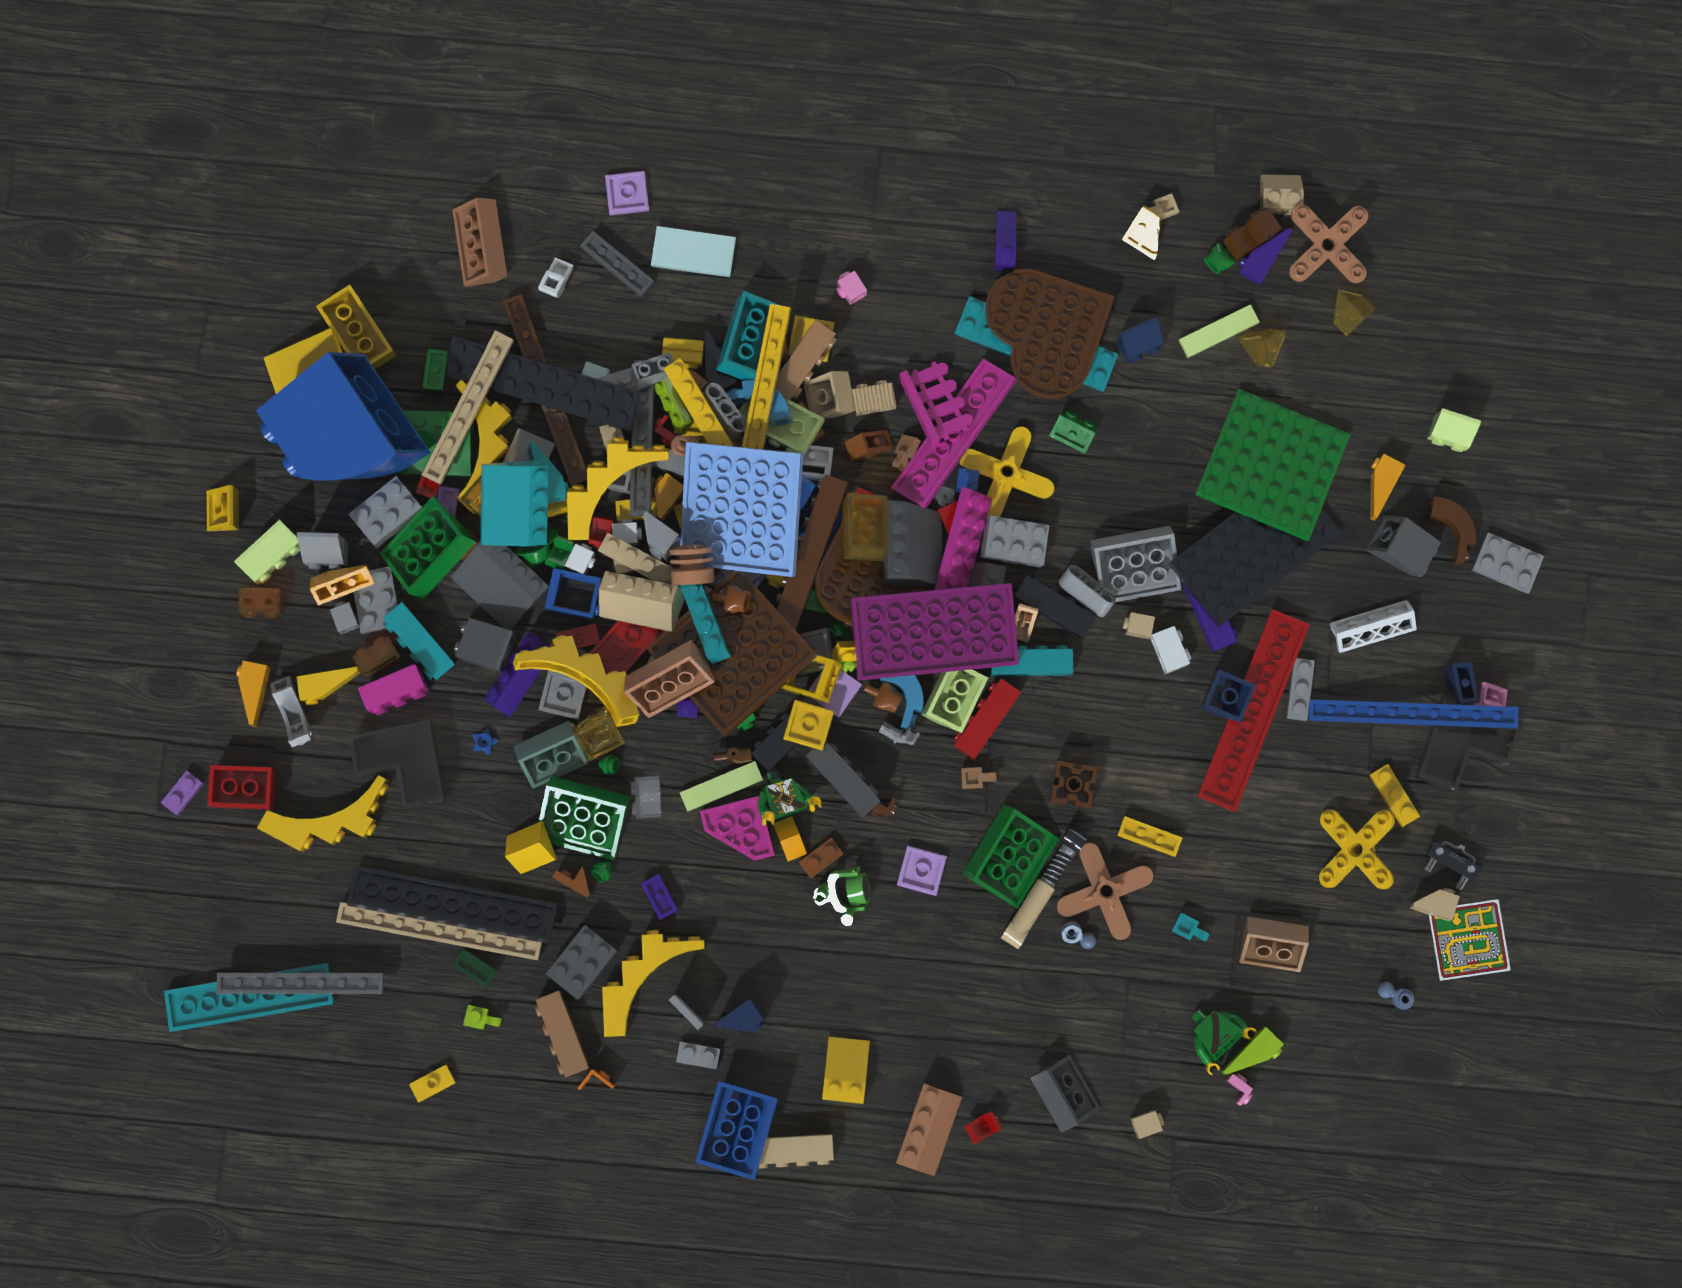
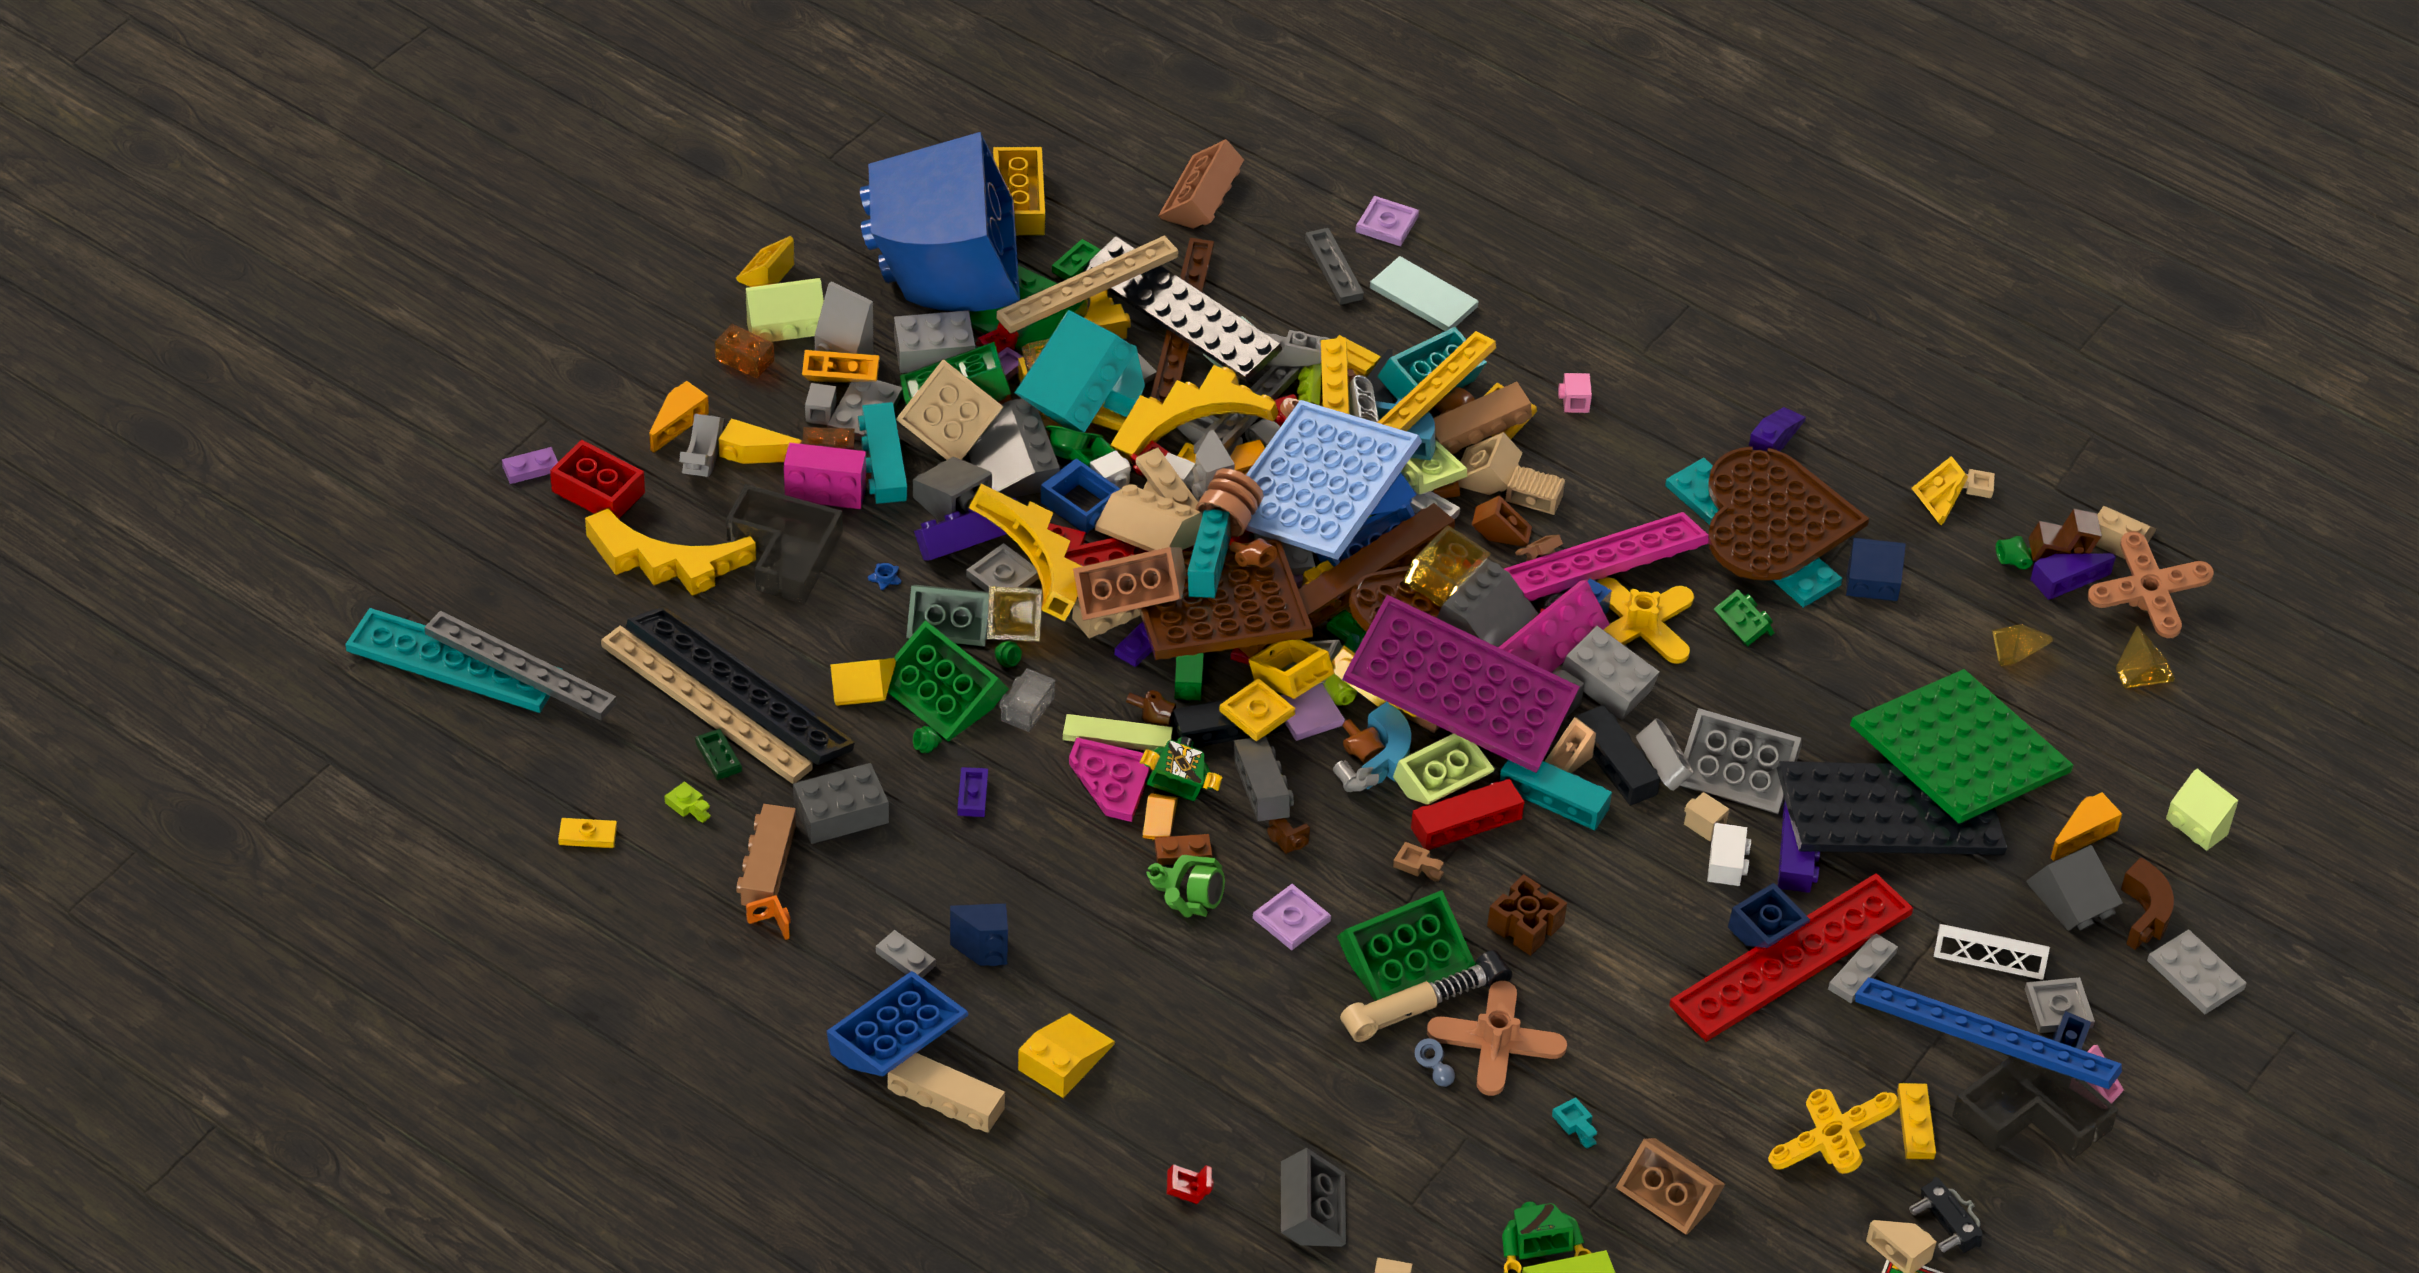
camera: 30 degrees right, 35 degrees down
white brick [538,258,573,298] -> none
dark orange slope [552,866,591,898] -> none
yellow arch [602,930,705,1037] -> none
light grey tile [669,995,705,1030] -> none
nougat slope [896,1083,962,1176] -> none
dark pink fence [900,361,973,449] -> none
yellow plate [1117,816,1182,857] -> none
yellowish green tile [1179,304,1259,358] -> none
none -> tan plate [896,359,1004,460]
none -> light grey plate [2025,977,2095,1033]

